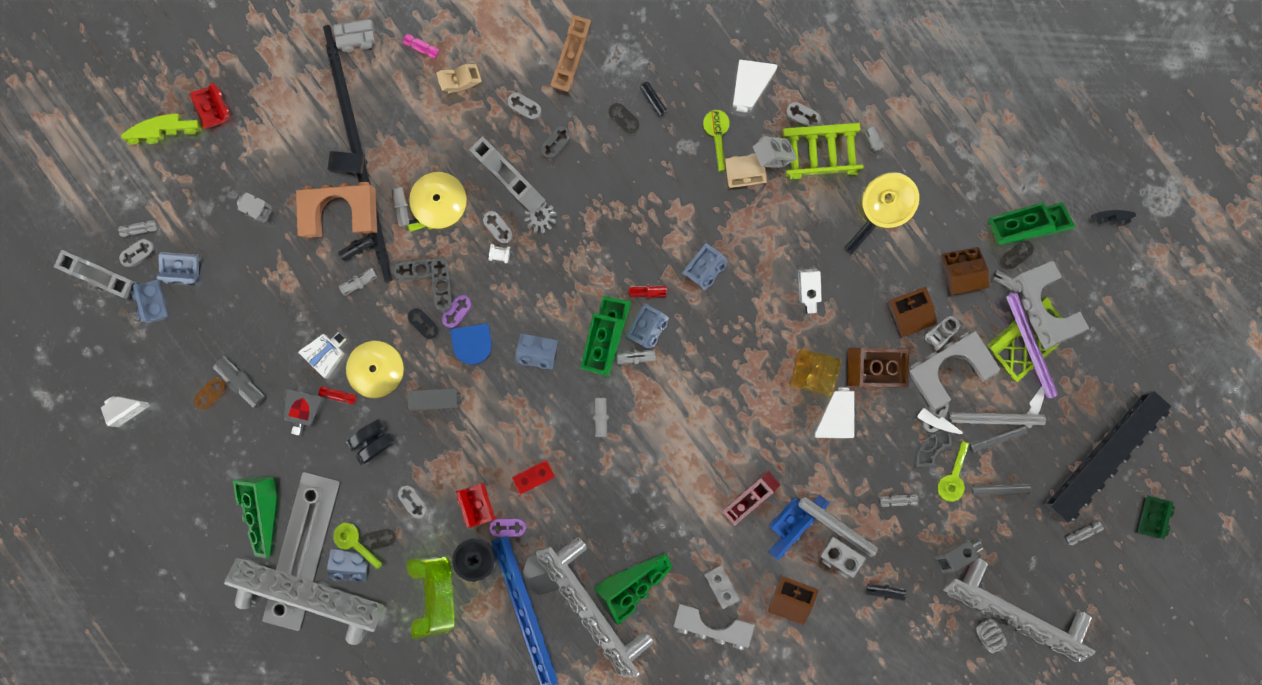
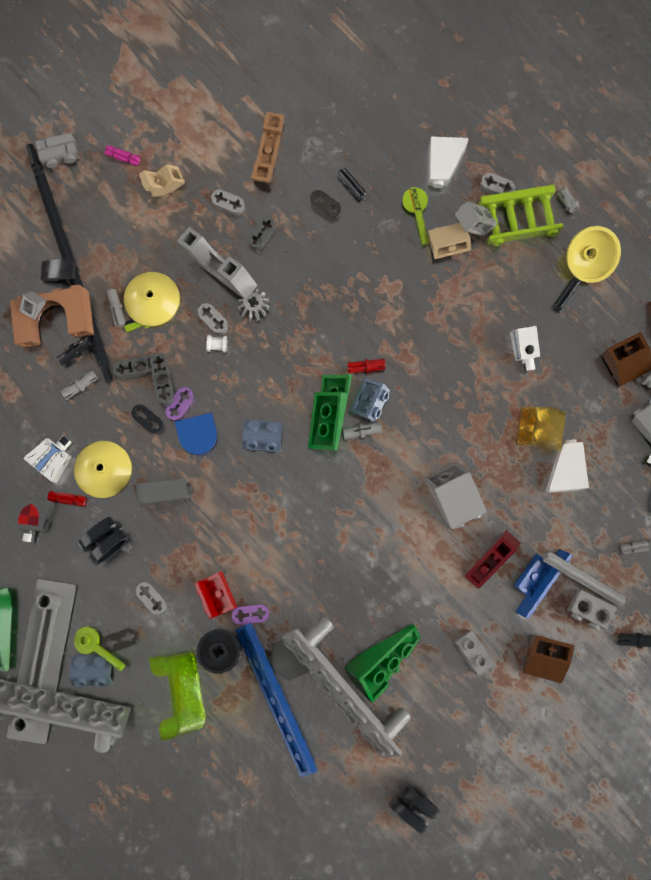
camera: 15 degrees left, 5 degrees down
red brick [512,460,556,495] -> none
light grey pin [593,398,609,437] -> none
light grey arch [673,603,755,650] -> none
sand blue bracket [682,243,728,291] -> none
reddish brown slope [847,348,909,387] -> none
none -> light grey slope [19,292,46,320]
none -> light grey slope [424,462,487,529]

